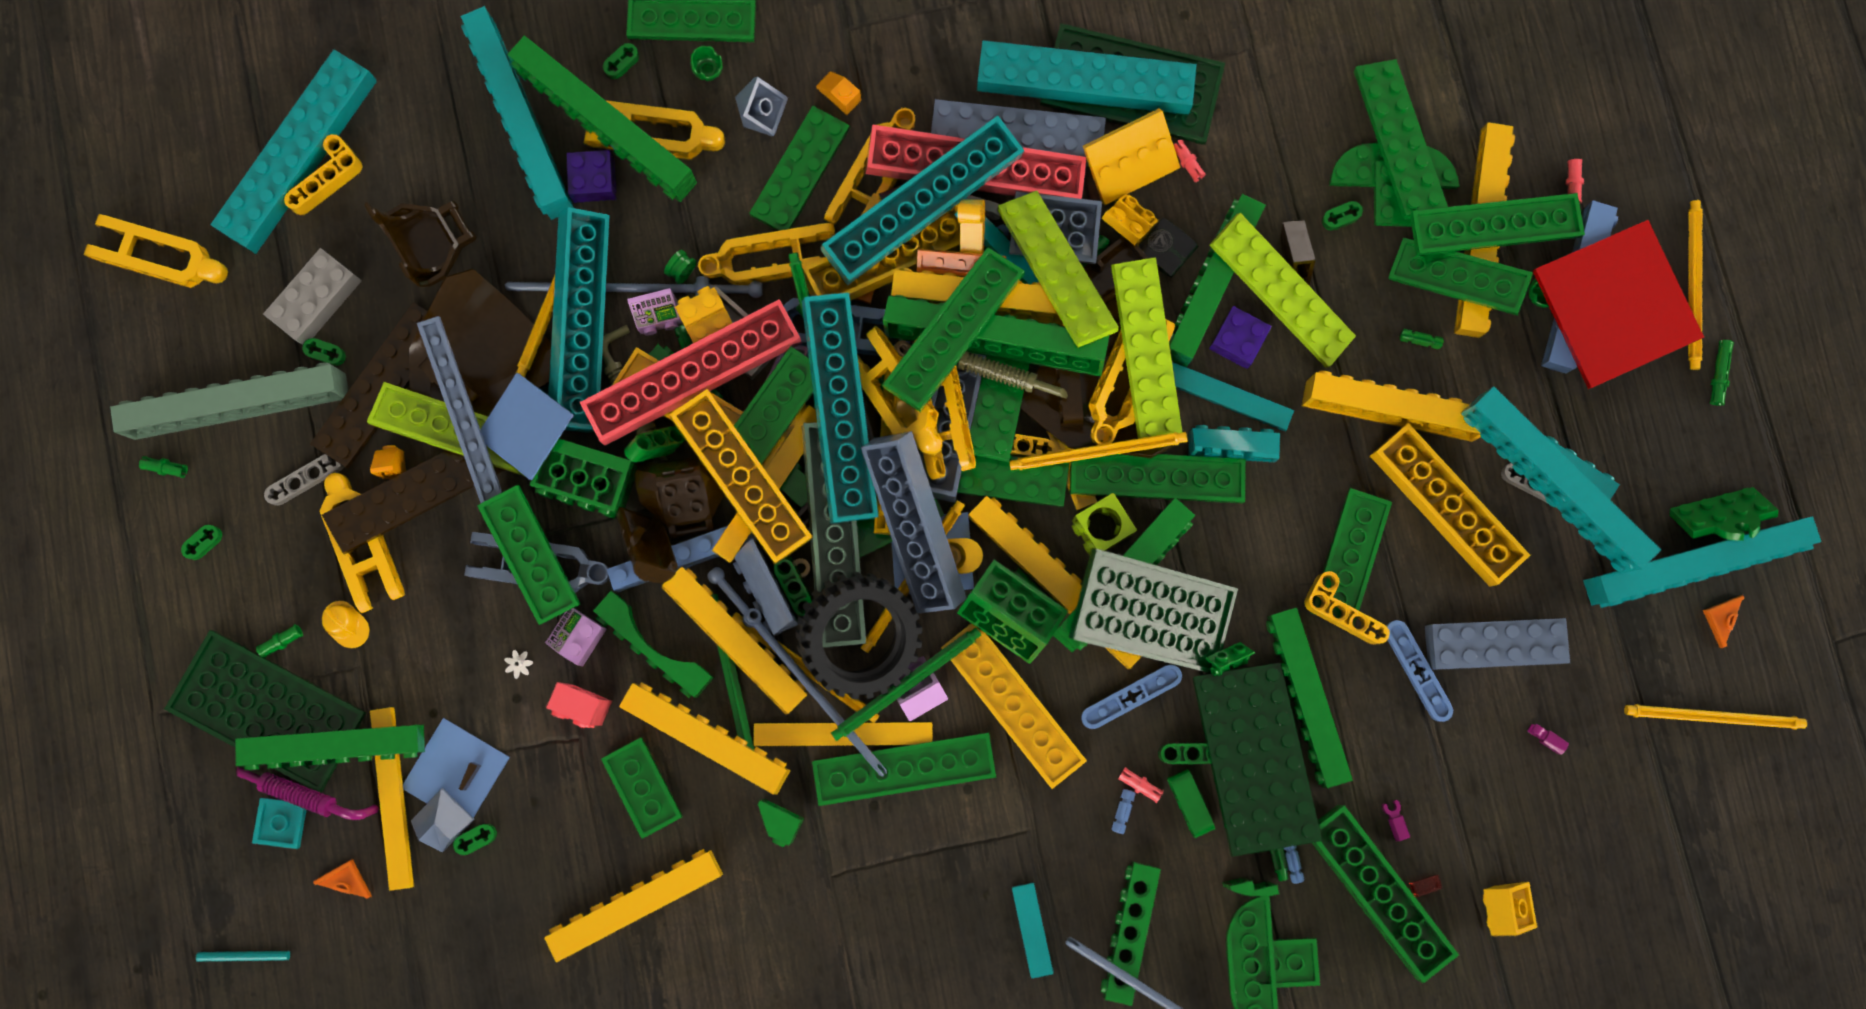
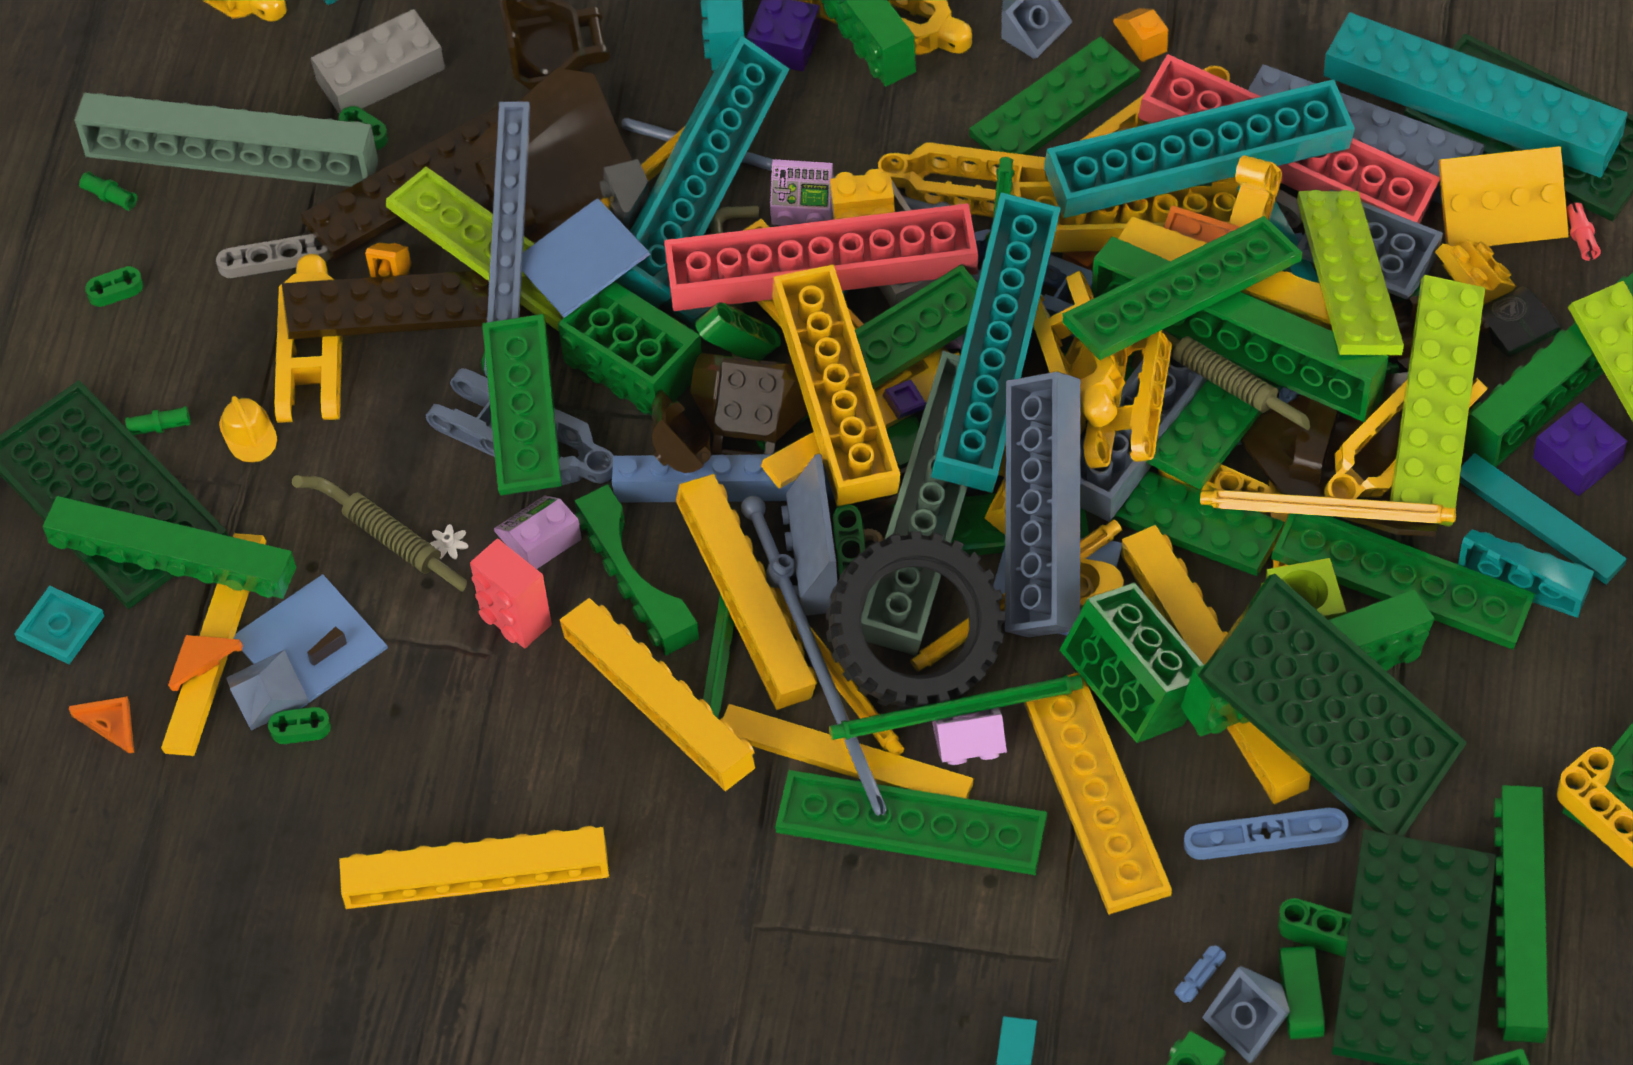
camera: 25 degrees right, 25 degrees down
magenta piece [236,767,379,820] -> none
green plate [601,737,683,839] -> none
green wheel [664,250,697,284] -> none
green slope [758,799,804,847] -> none
coral pin [1118,767,1164,803] -> none
green hinge [1206,642,1255,677] -> none
none -> orange tile [168,635,243,691]
none -> olive piece [292,475,467,592]
none -> dark grey slope [600,159,648,230]
none -> dark purple tile [883,380,927,420]
none -> sand blue slope [1202,966,1290,1063]

